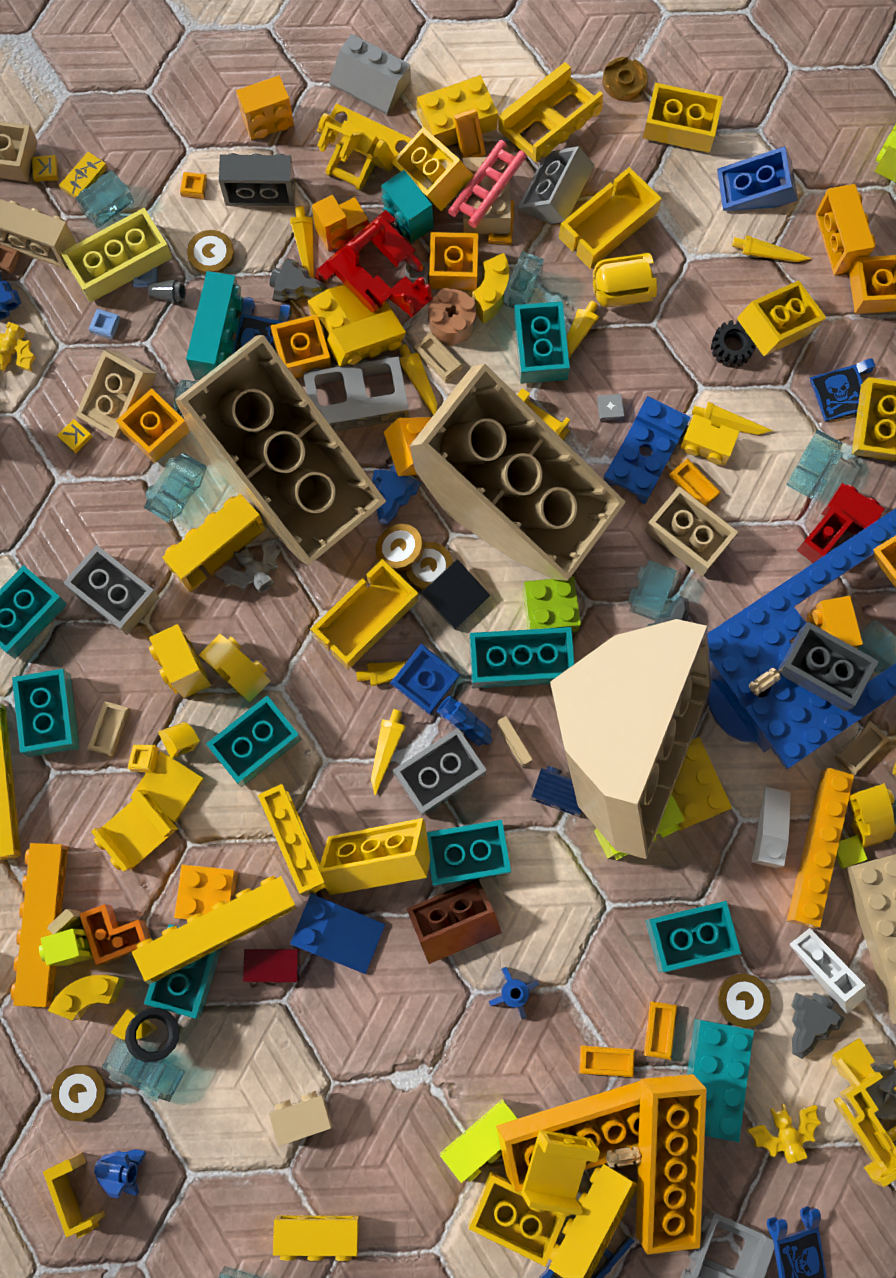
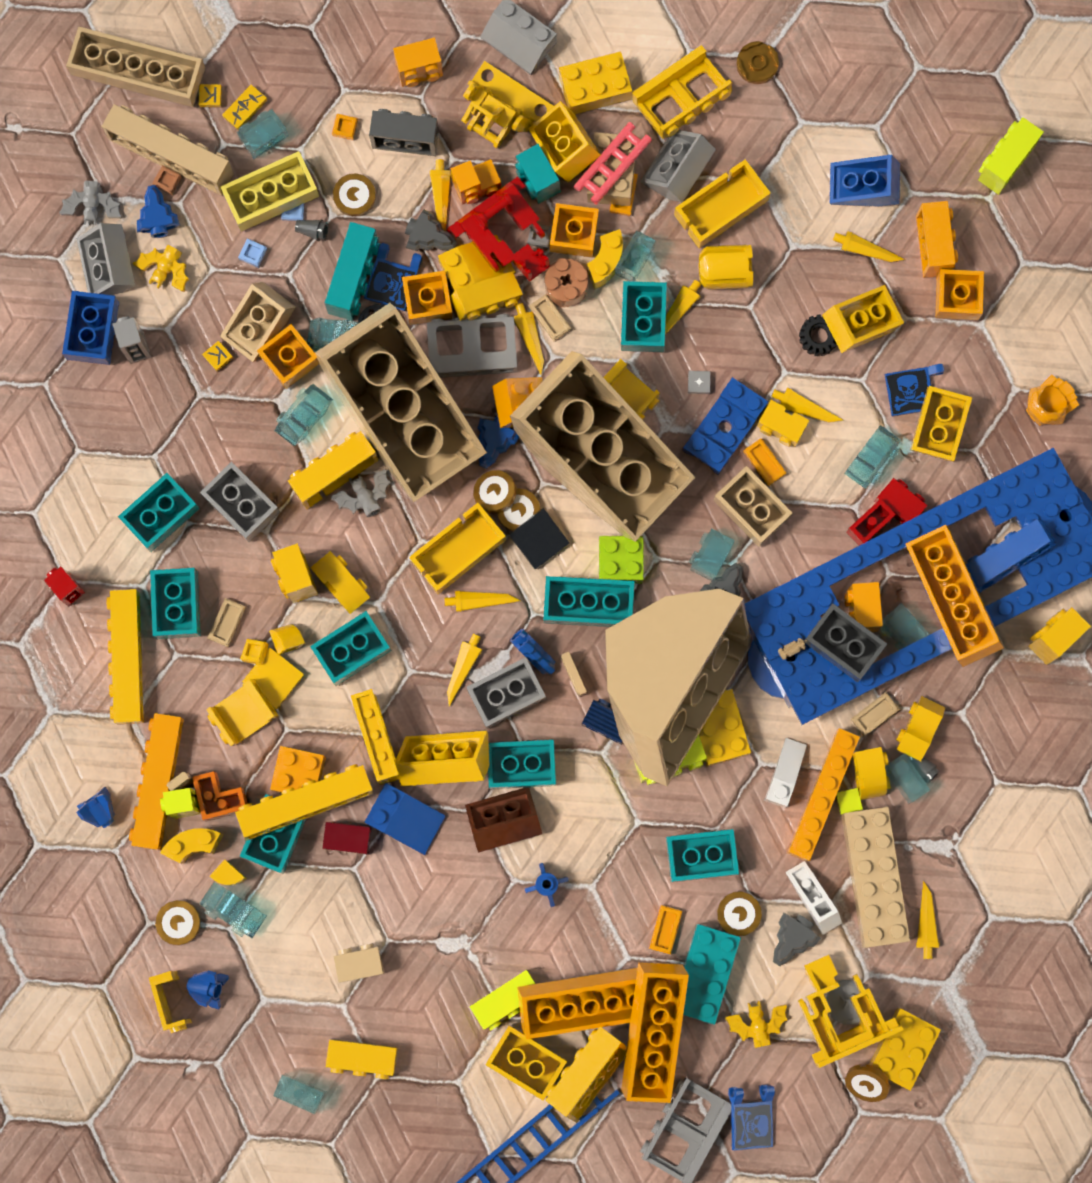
camera: 10 degrees right, 5 degrees up
black tyre [125,1008,180,1062] -> none
blue tile [390,643,460,715] -> none
light orange tile [453,108,486,160] -> none
yellow panel [521,1130,600,1216] -> none
light orange tile [579,1045,635,1077] -> none
tan piece [606,1146,641,1168] -> none
yellow brick [642,82,723,153] -> none

